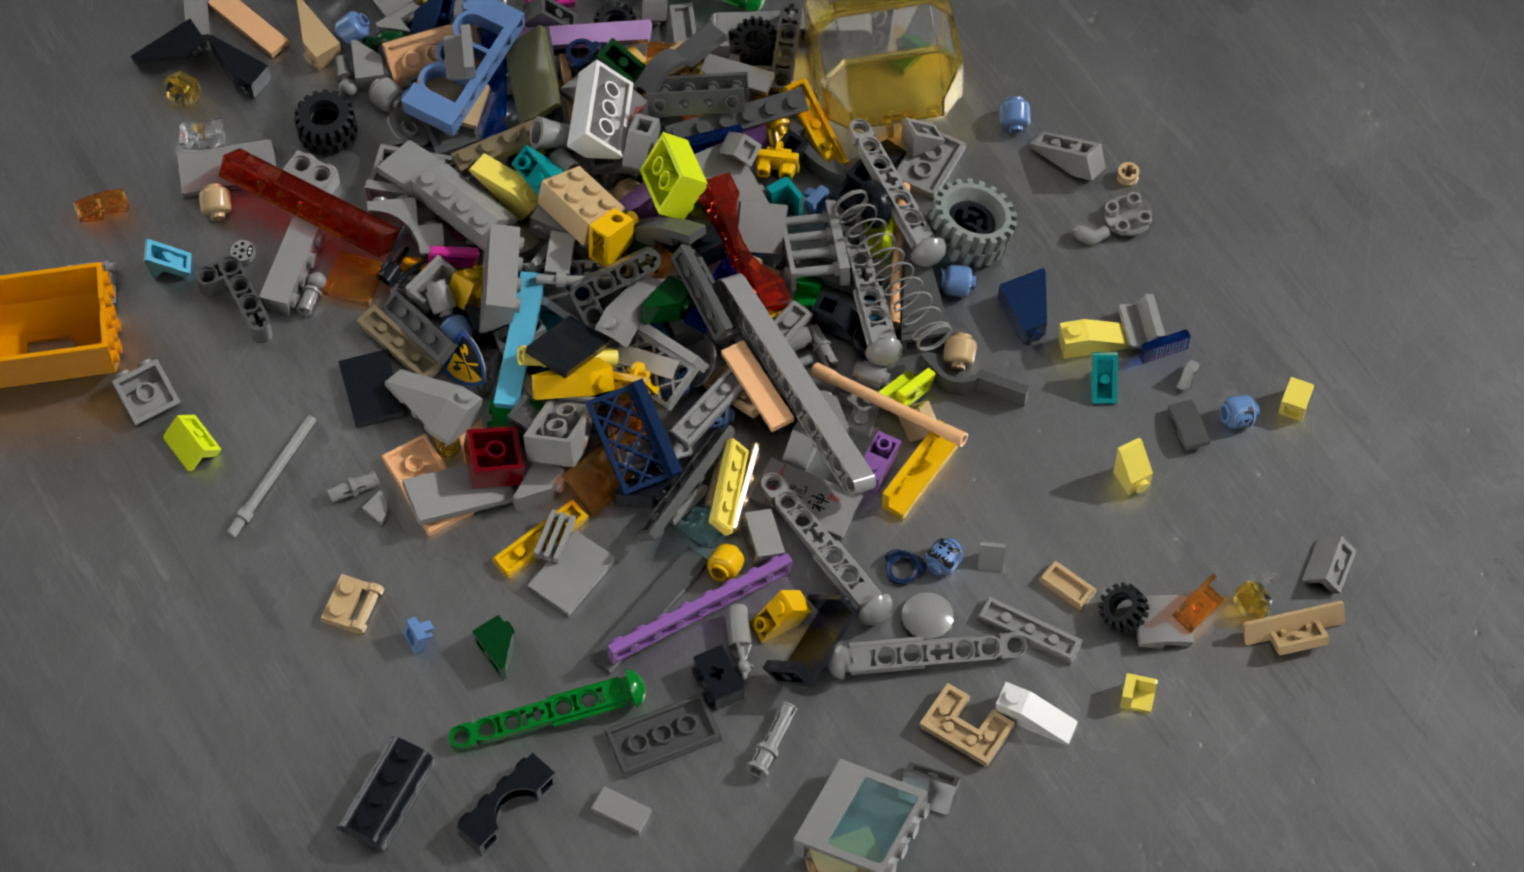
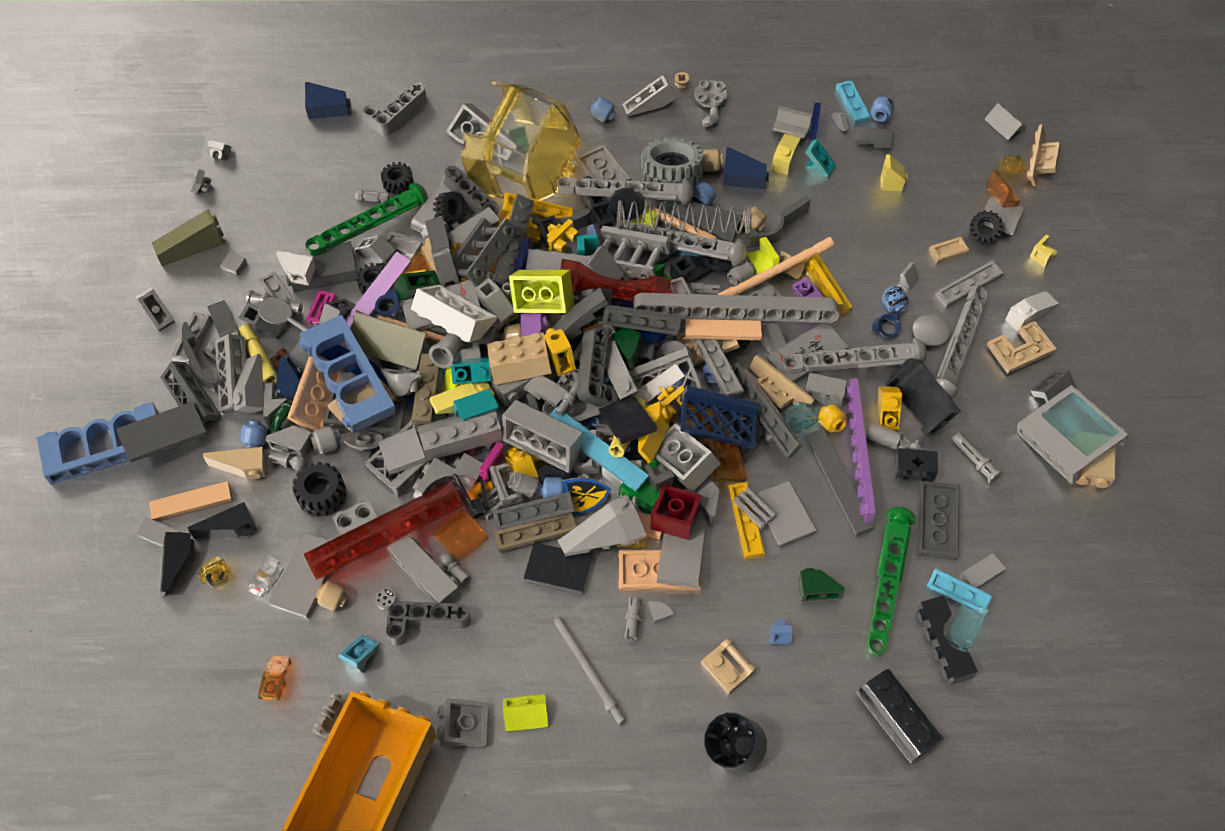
camera: 60 degrees left, 0 degrees up
light grey panel [443,24,476,81] -> none
light yellow tile [709,438,749,536] -> none
light grey panel [719,132,762,167] -> none
light grey slope [901,117,945,157] -> none
light yellow panel [1278,377,1314,421] -> none
none -> light grey hat [381,369,424,396]
none -> teal panel [453,389,498,421]
none -> tan head [703,149,723,172]
none -> black piece [704,712,767,772]
none -> medium azure tile [836,80,871,124]
none -> medium azure tile [926,568,993,614]
none -> clear light blue panel [945,605,988,651]

